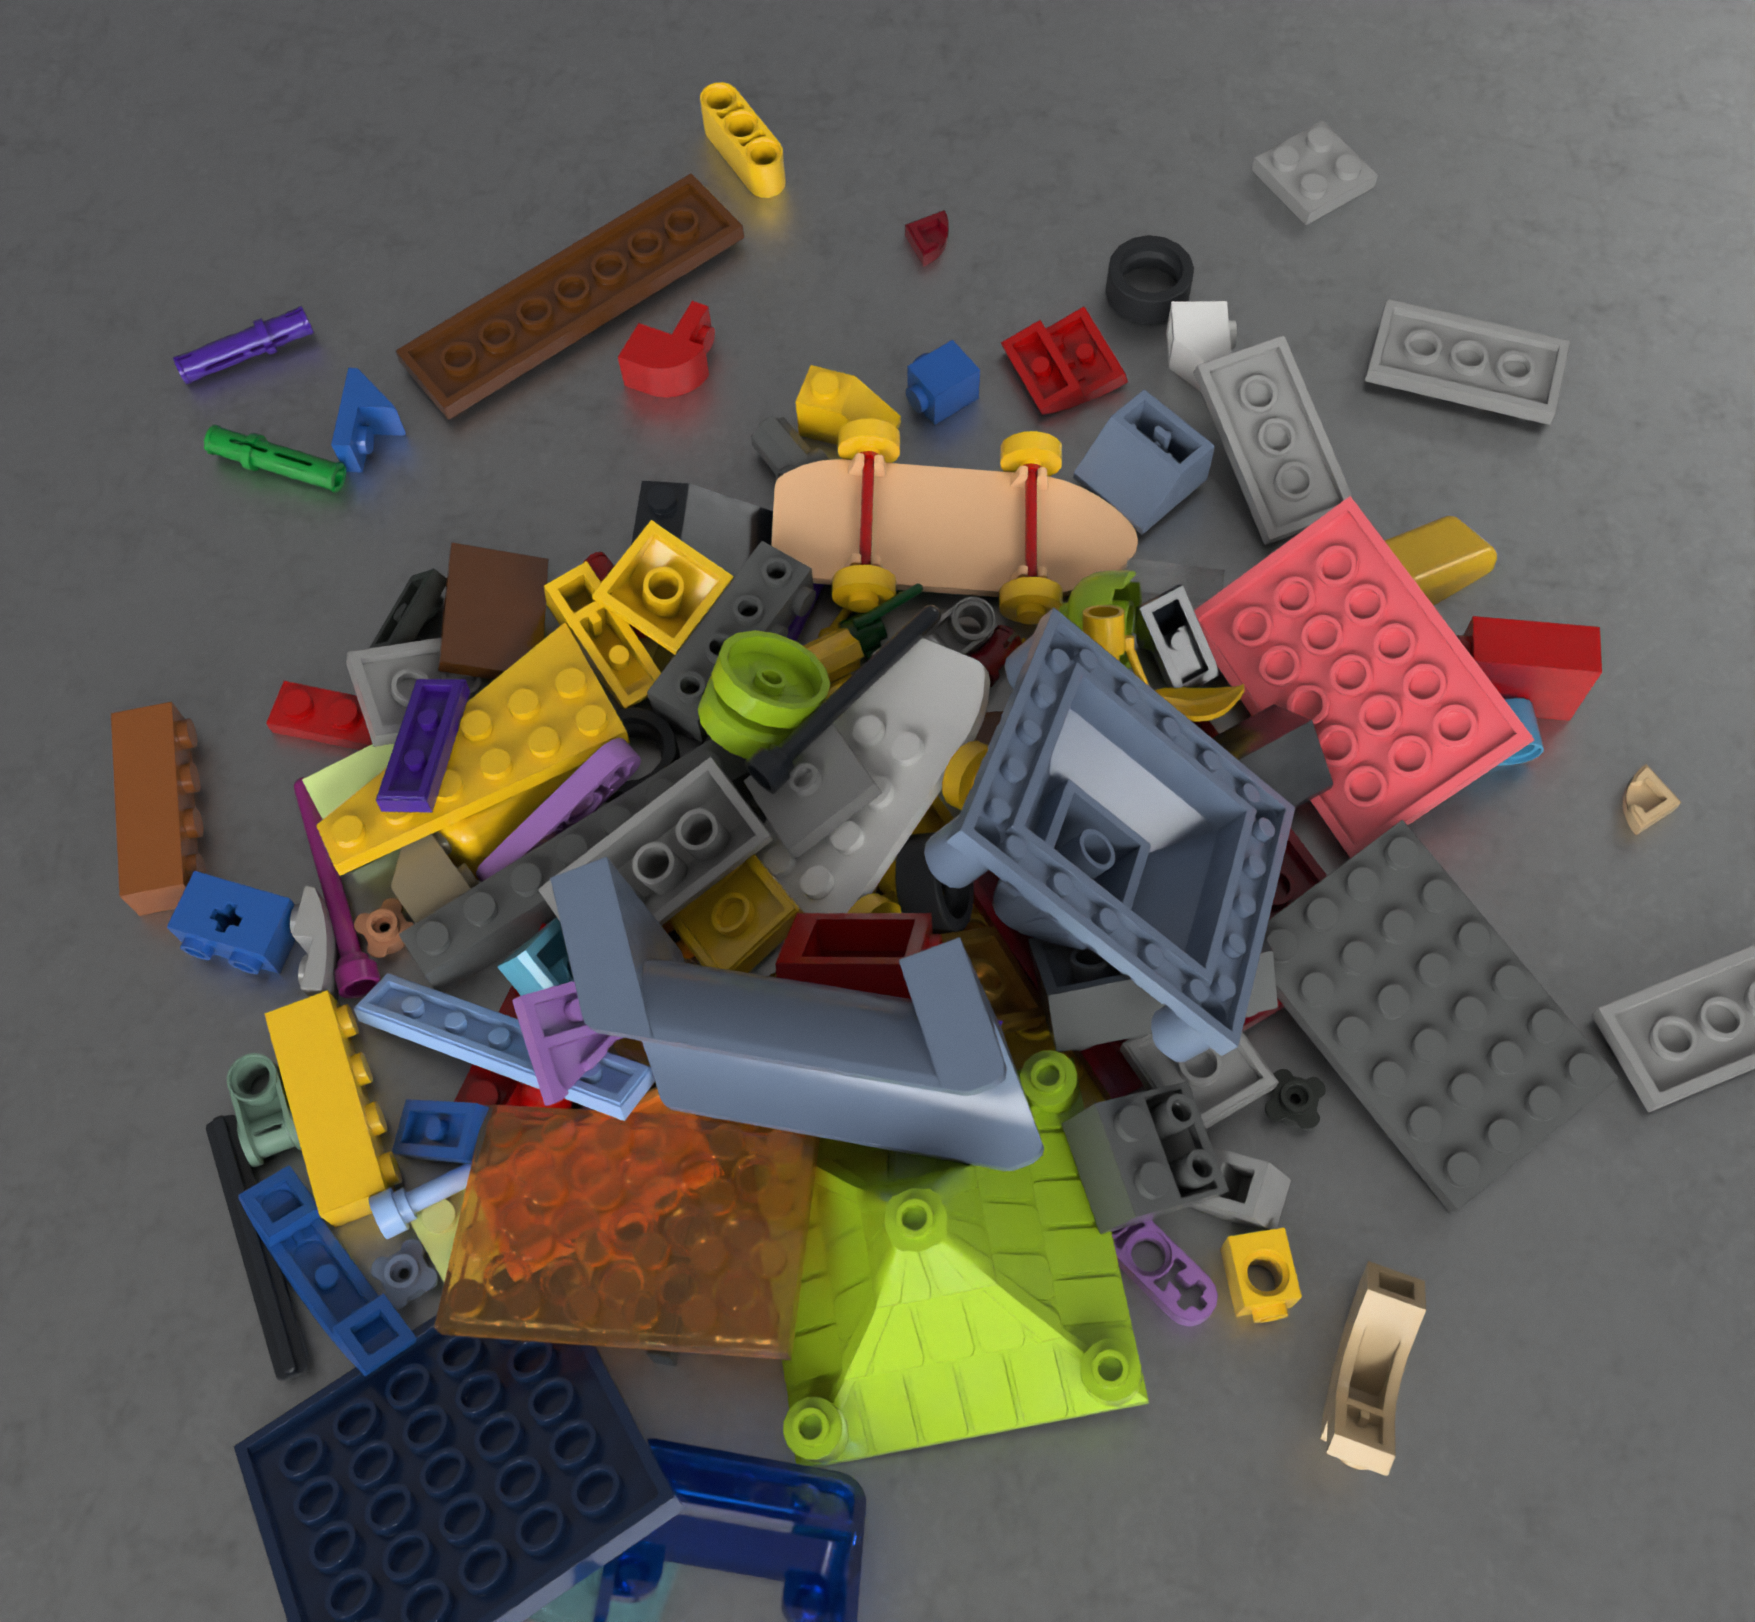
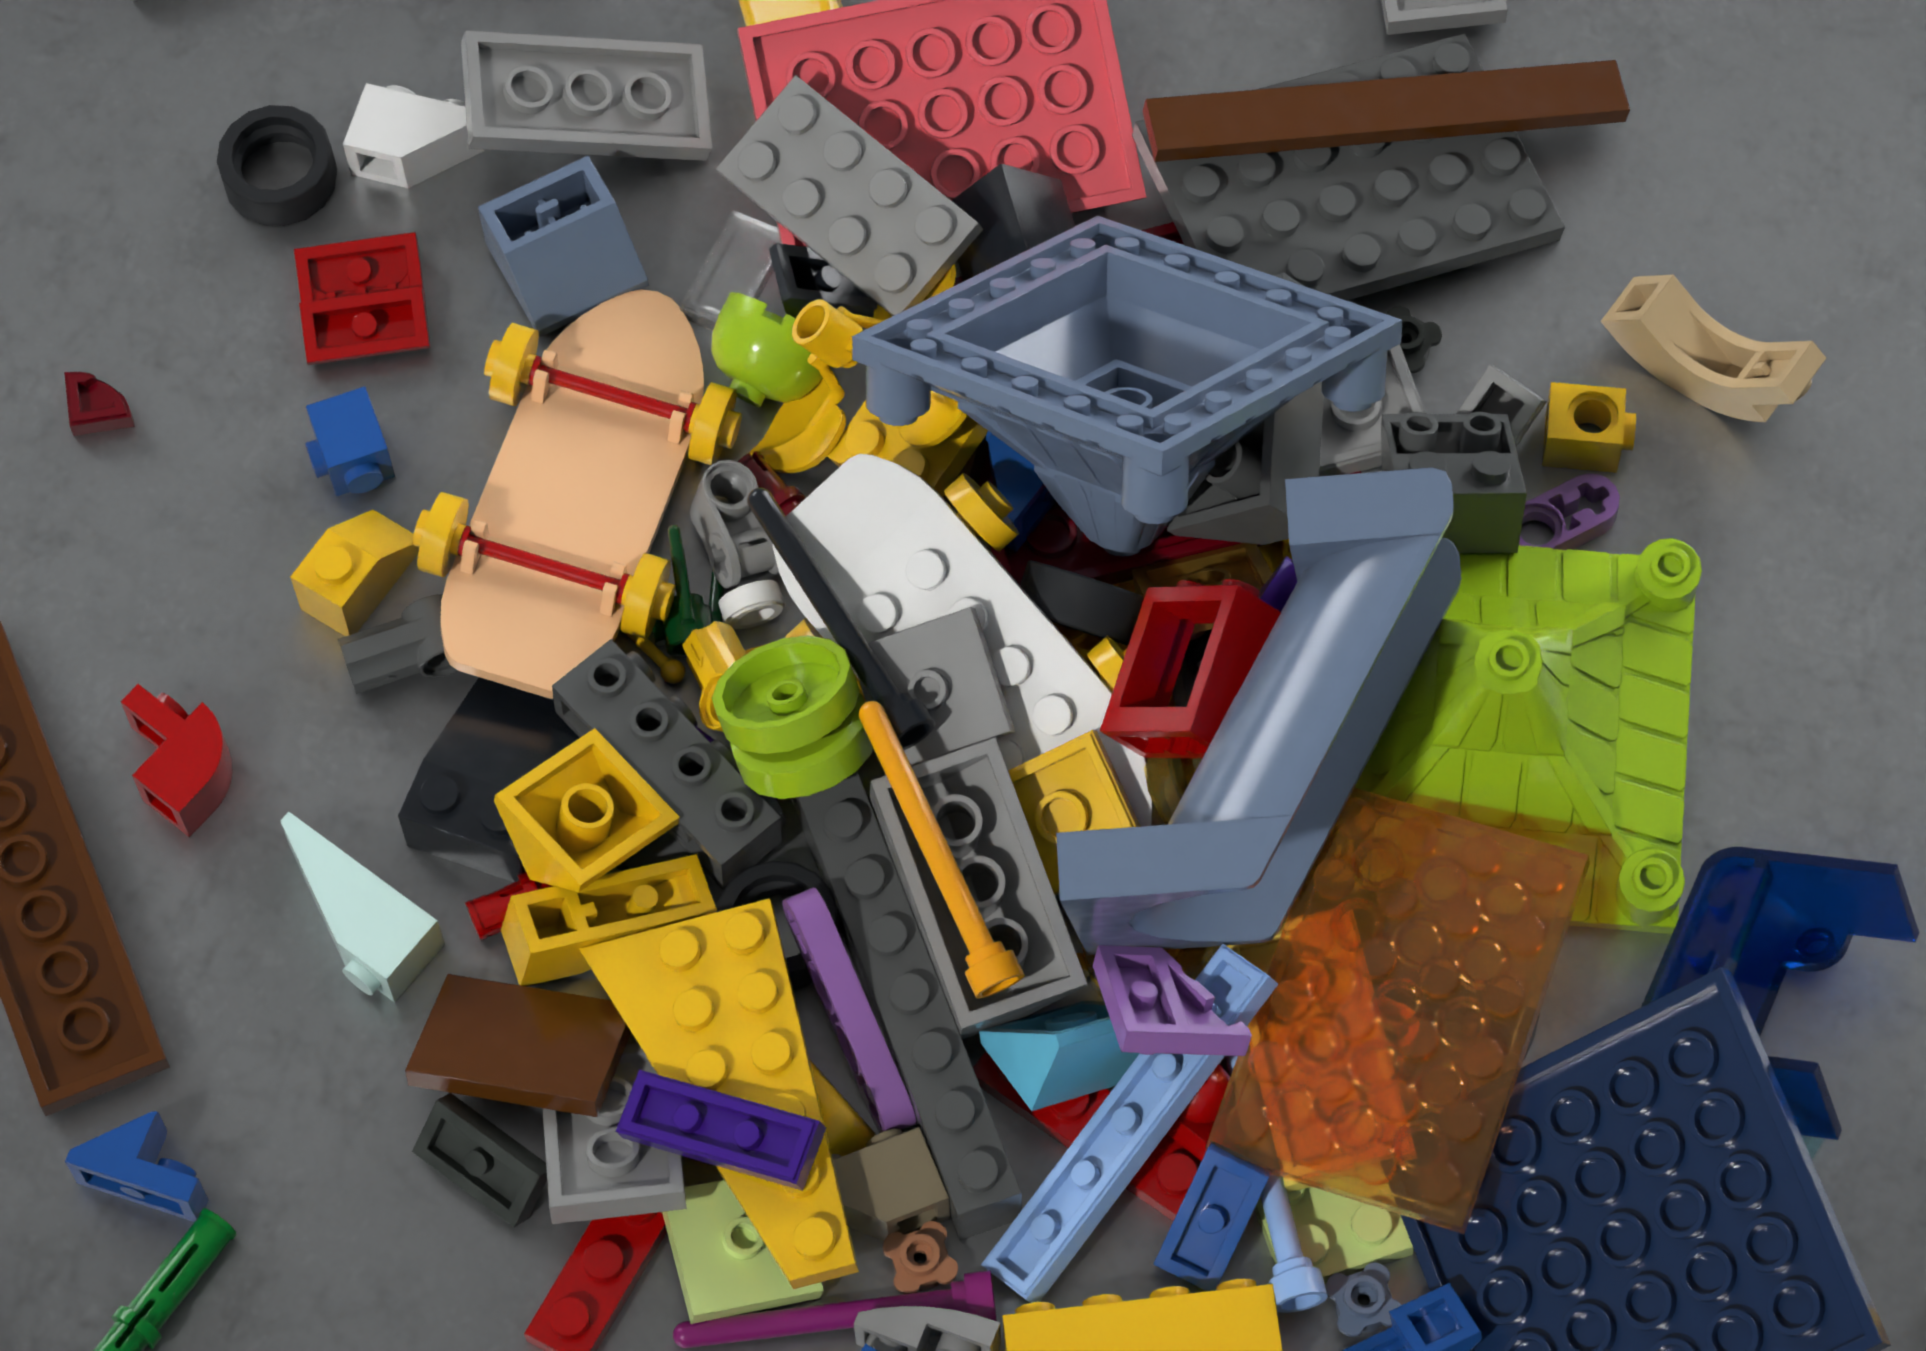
camera: 75 degrees left, 0 degrees up
none -> light aqua slope [280,812,445,1003]
none -> light grey plate [716,75,983,316]
none -> light orange piece [859,701,1025,999]
none -> reddish brown tile [1143,60,1630,162]

